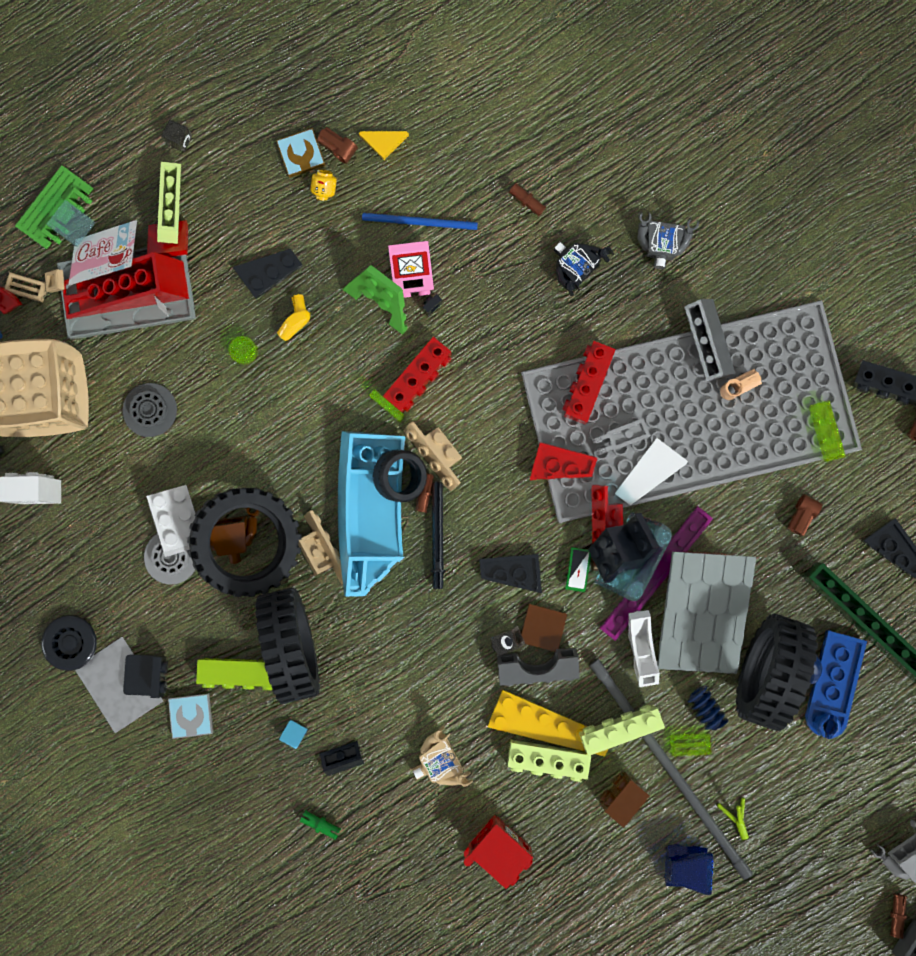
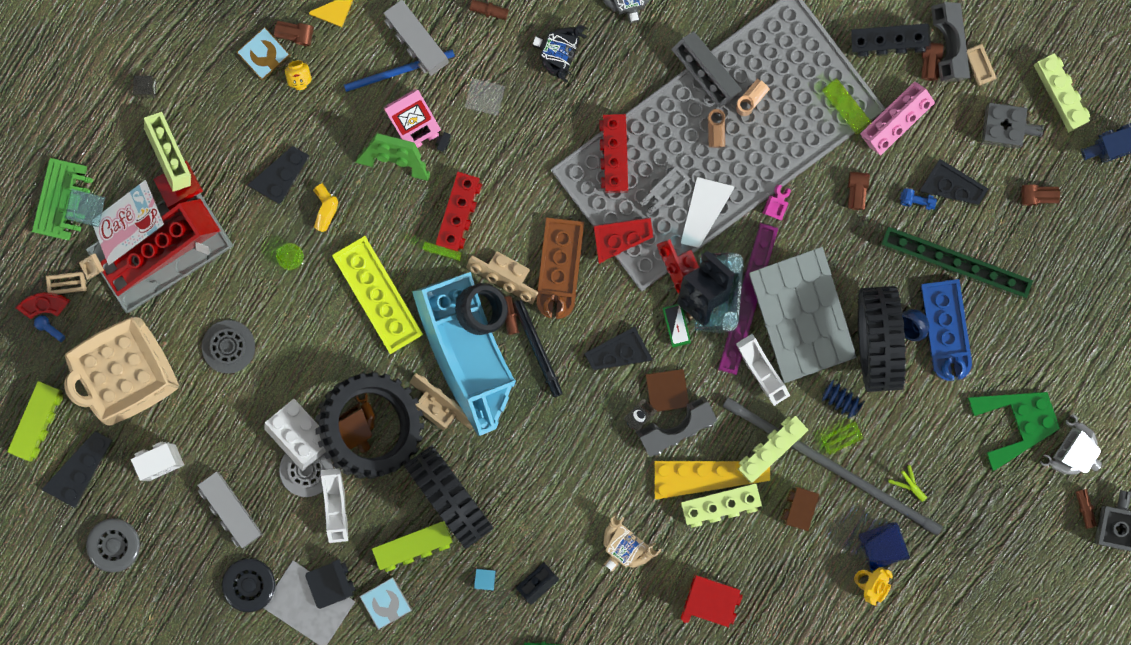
camera: 20 degrees left, 0 degrees up
none -> light grey brick [198,472,263,548]
none -> white arch [321,468,348,543]
none -> neon yellow plate [332,236,423,354]
none -> light grey brick [384,0,449,76]
none -> clear piece [465,78,505,116]
none -> dark orange plate [537,218,584,319]
none -> medium nougat piece [707,109,725,148]
none -> dark pink plate [763,184,791,221]
none -> yellow tile [854,567,893,606]
none -> bright pink brick [860,81,935,156]
none -> blue bar [900,188,937,210]
none -> green wing [968,392,1060,471]

